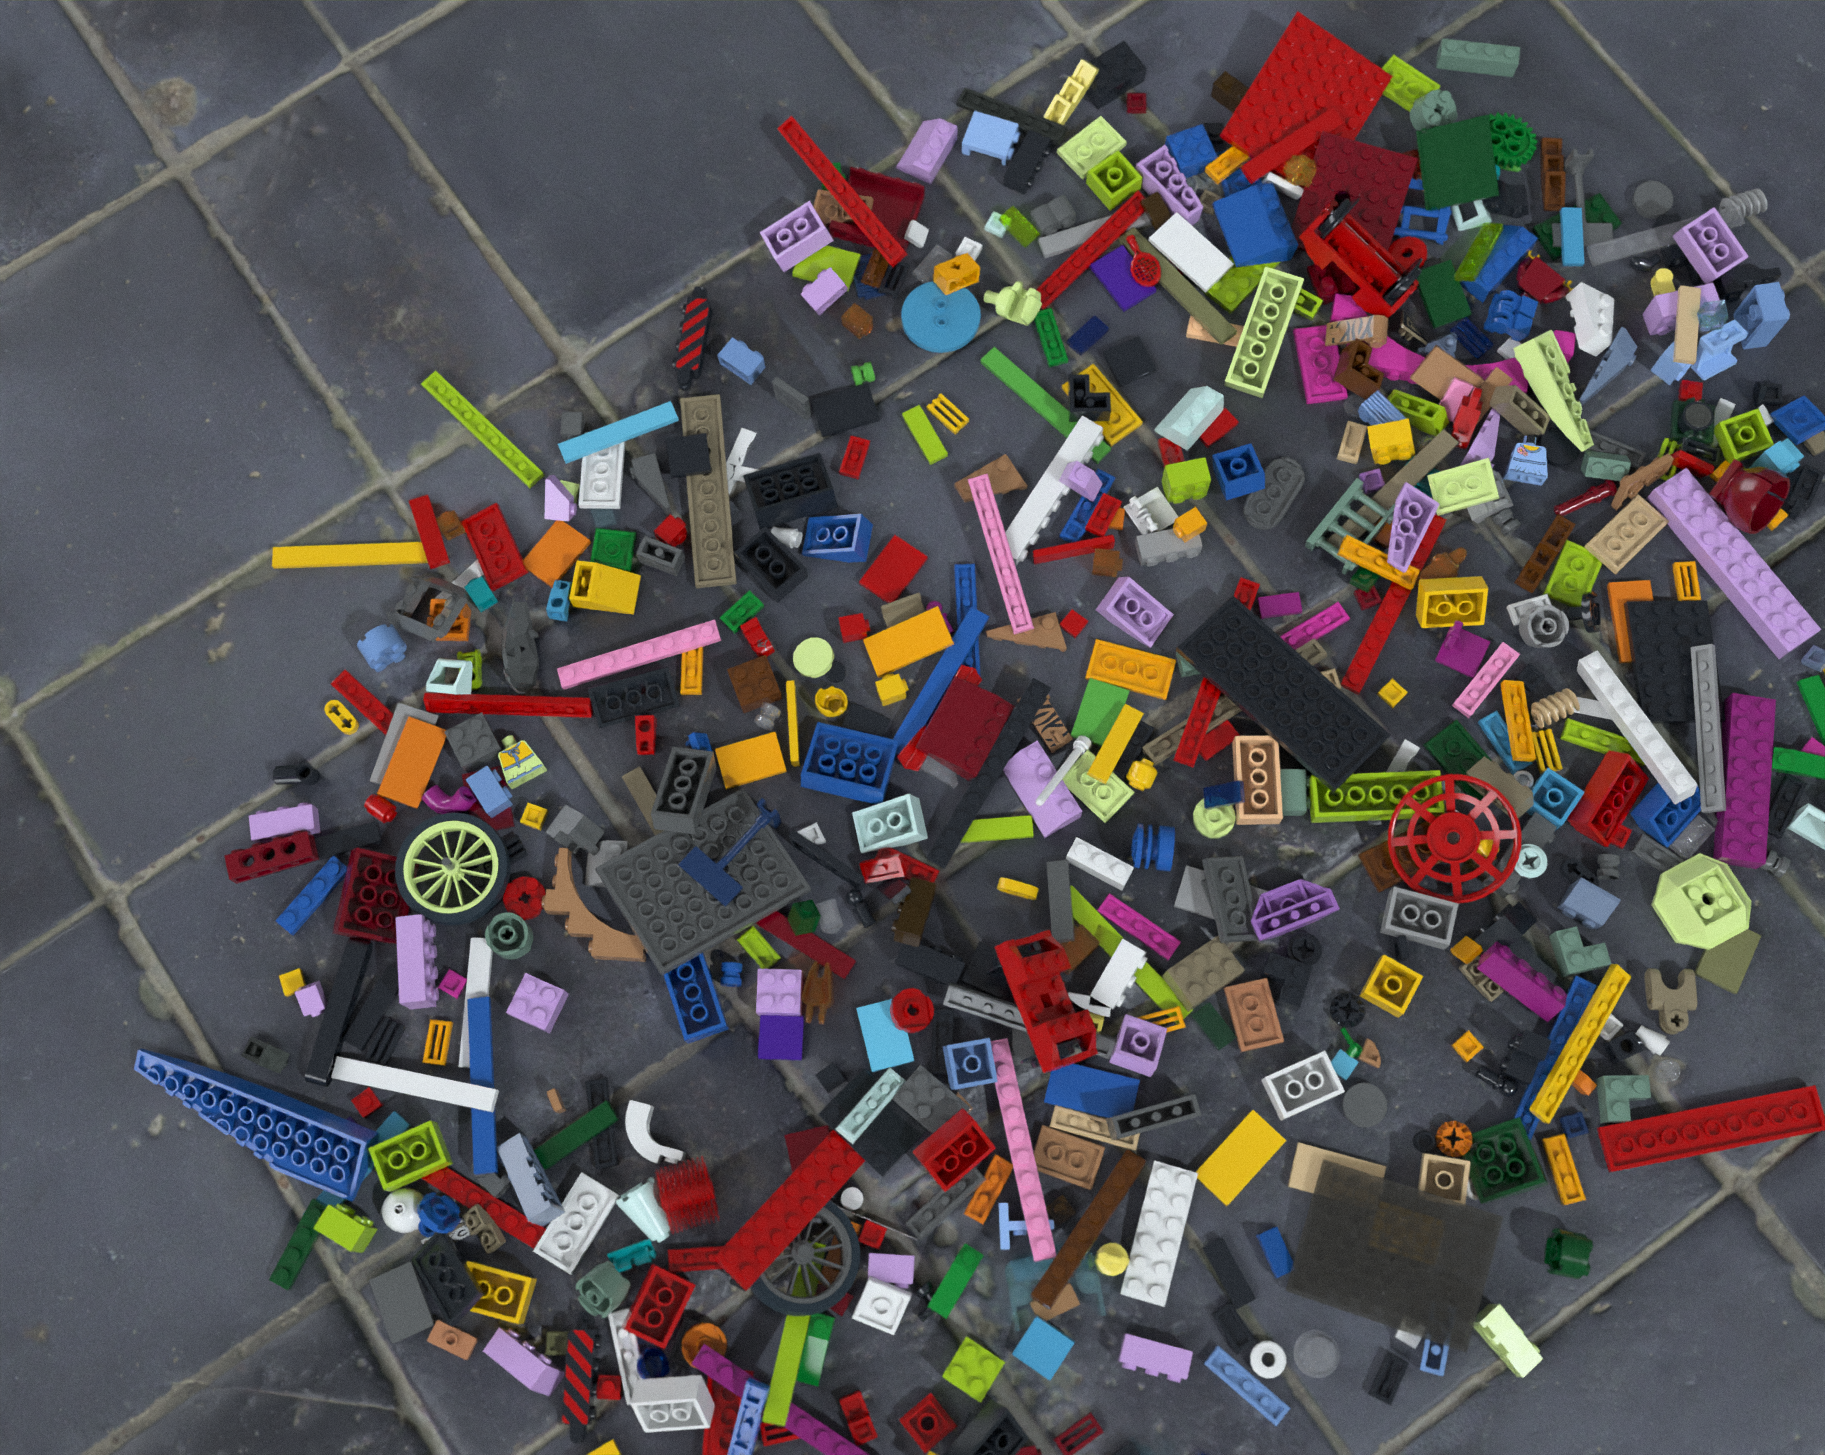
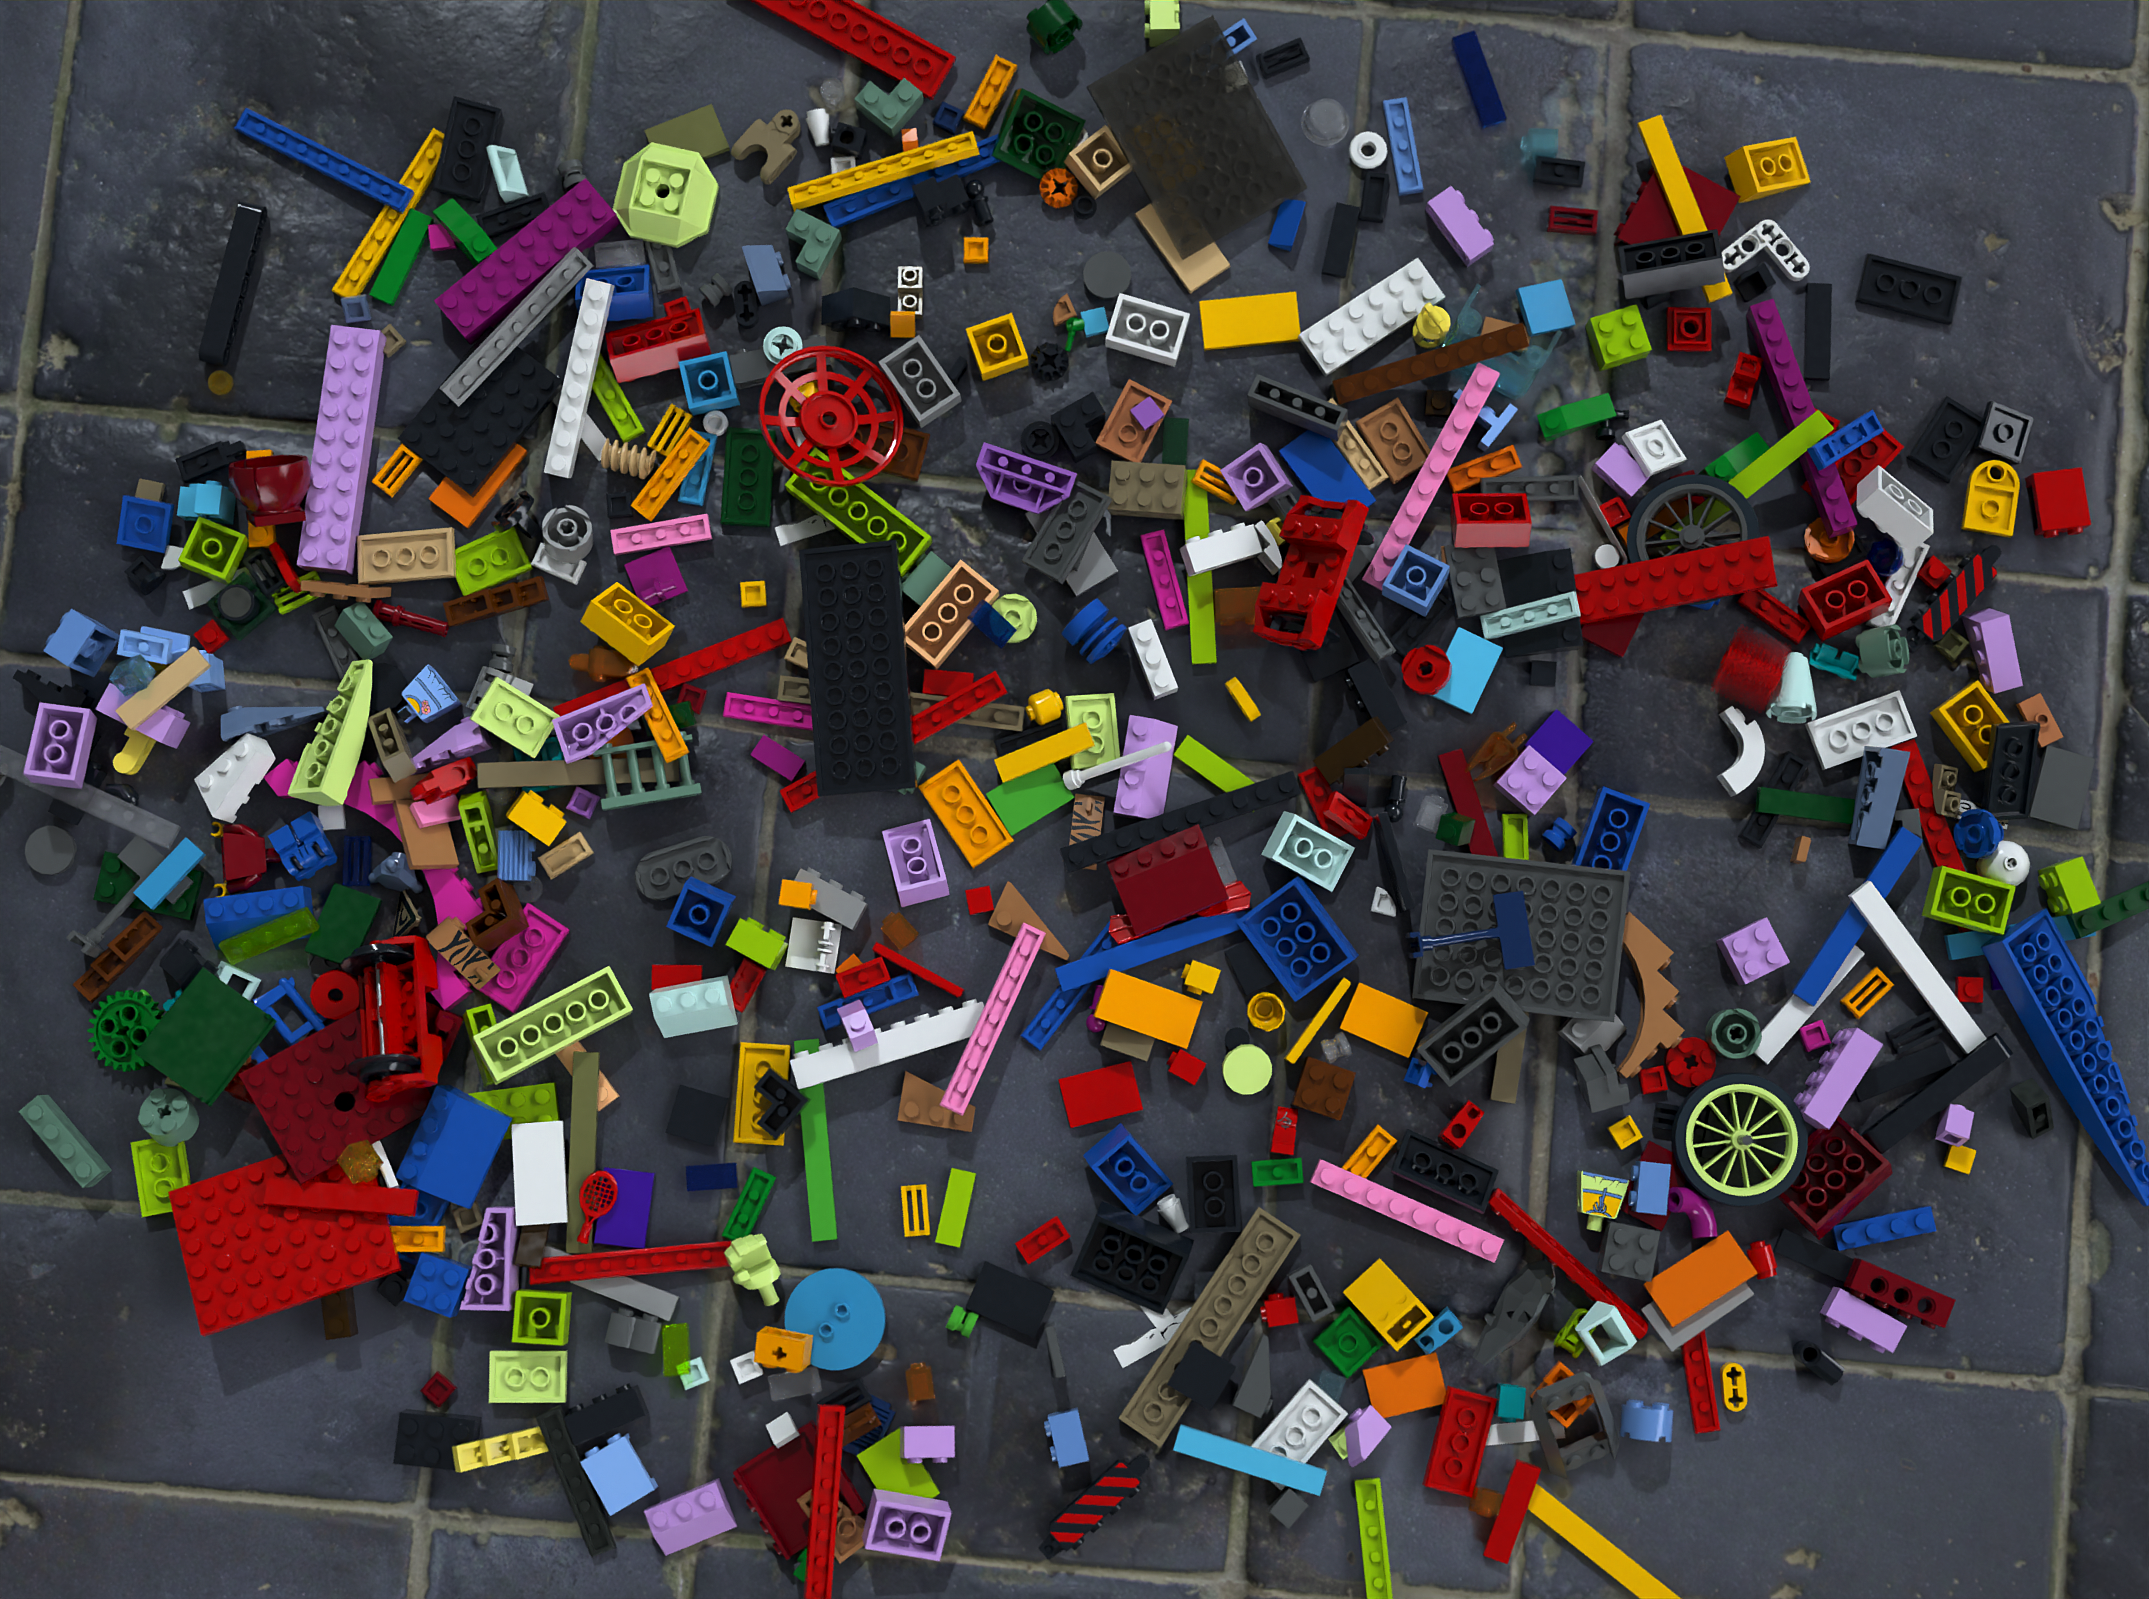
camera: 145 degrees left, 10 degrees up
dark grey tile [1046,860,1075,943] -> none
dark tan brick [1466,756,1534,818] -> none
magenta brick [1477,941,1567,1022] -> none
none -> dark tan tile [381,324,407,358]
none -> medium lavender tile [1130,396,1164,431]
none -> red tile [1638,1065,1668,1095]

